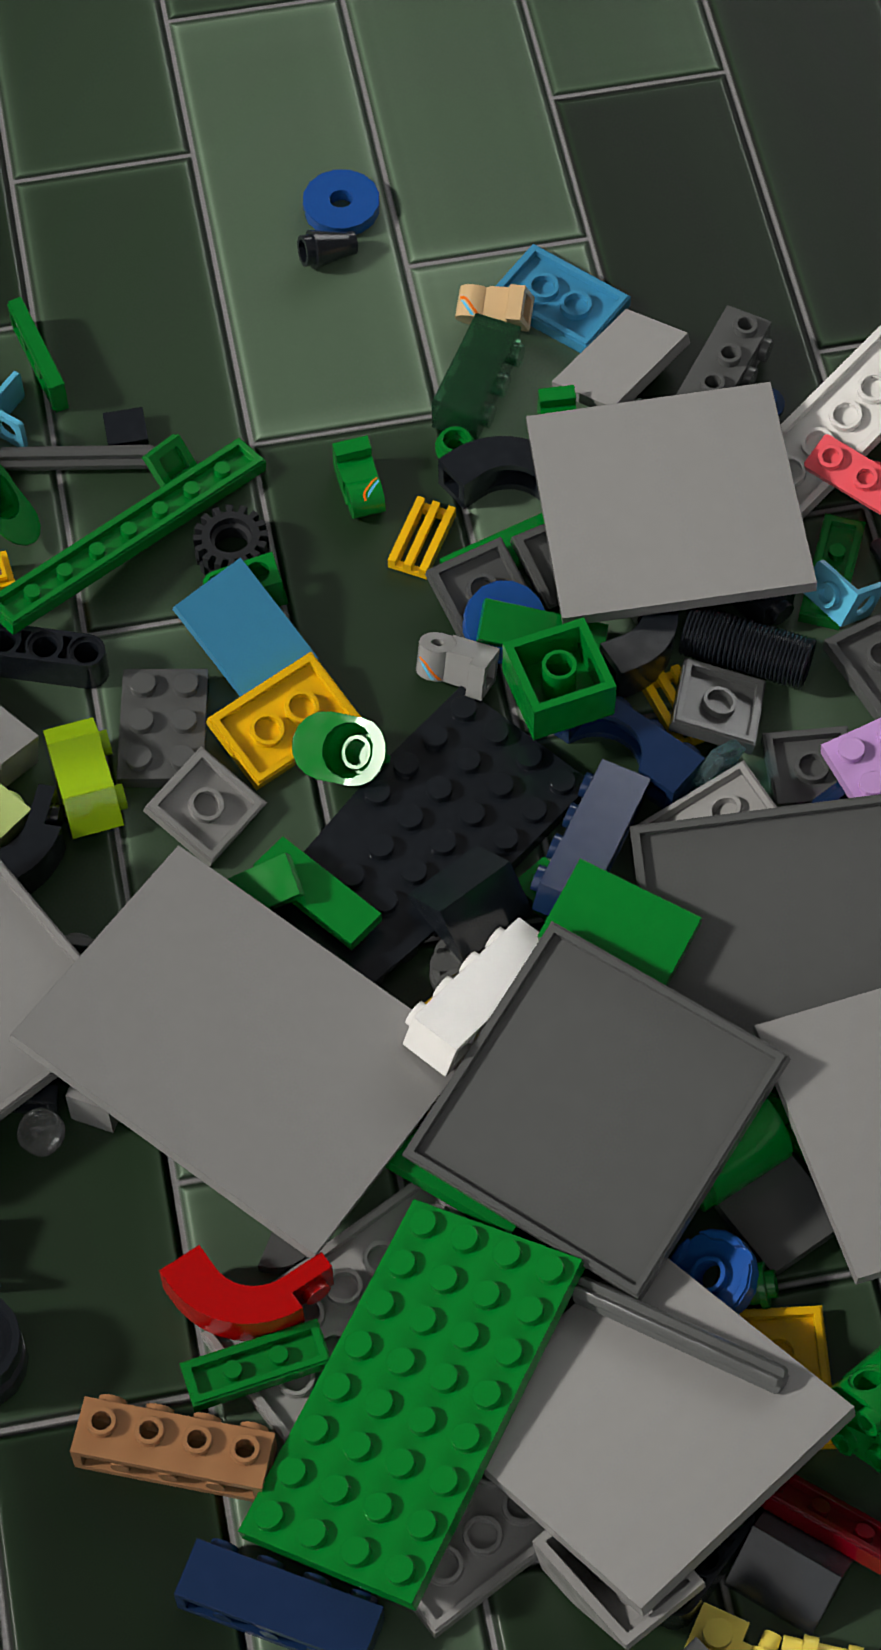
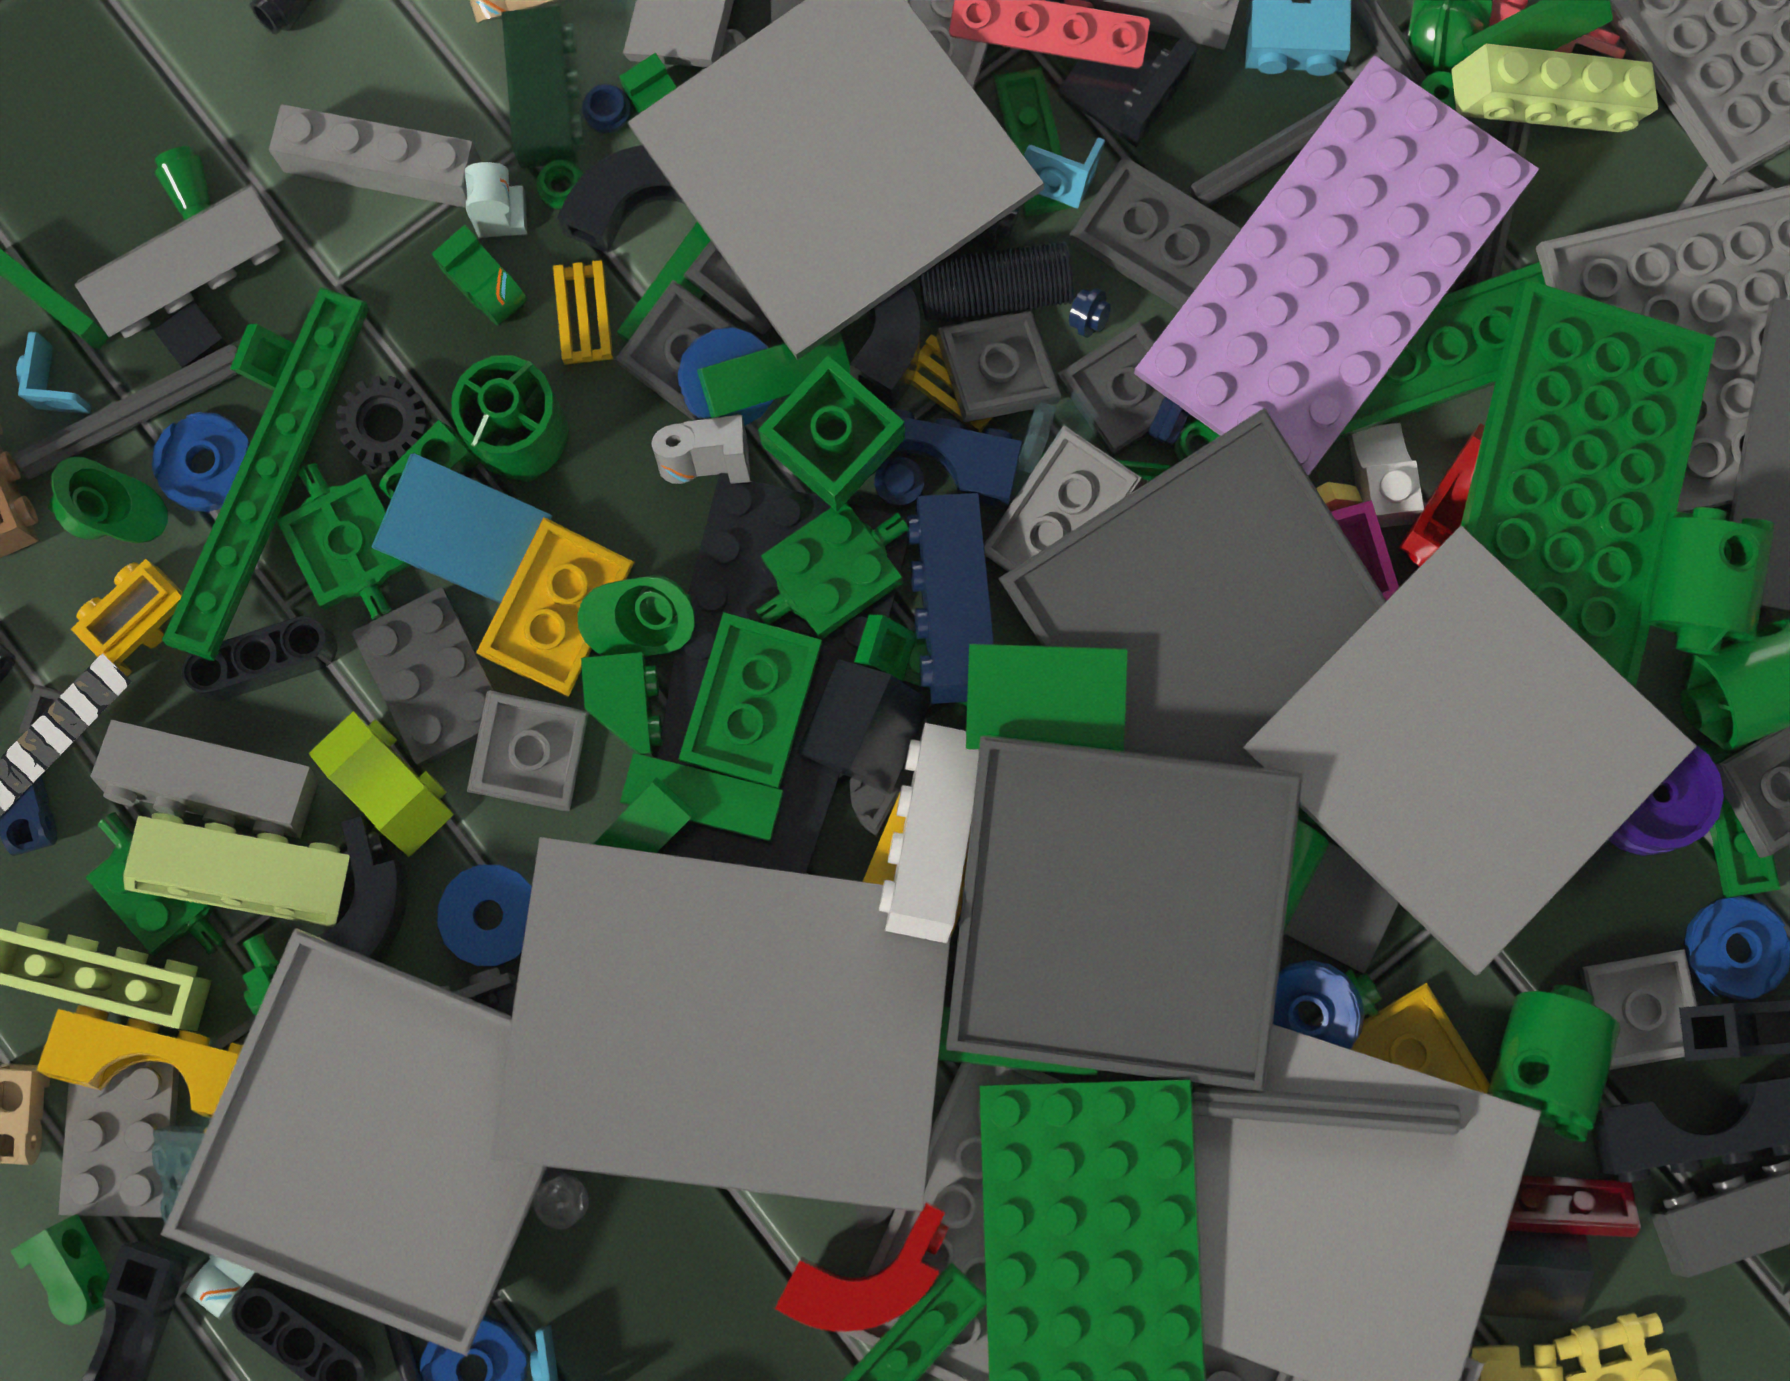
camera: 25 degrees left, 20 degrees up
none -> light grey brick [75,183,284,338]
none -> blue tile [151,412,251,512]
none -> green cone [154,146,211,221]
none -> light grey brick [269,104,482,208]
none -> green plate [276,463,412,621]
none -> blue tile [437,865,532,967]
none -> green cylinder [451,355,569,482]
none -> light aqua leg [465,162,527,237]
none -> green slope [581,652,663,758]
none -> dark blue plate [582,84,631,133]
none -> green plate [679,612,823,789]
none -> green plate [755,502,909,640]
none -> green plate [854,615,916,681]
none -> dark blue plate [874,457,924,507]
none -> dark blue plate [1069,288,1111,338]

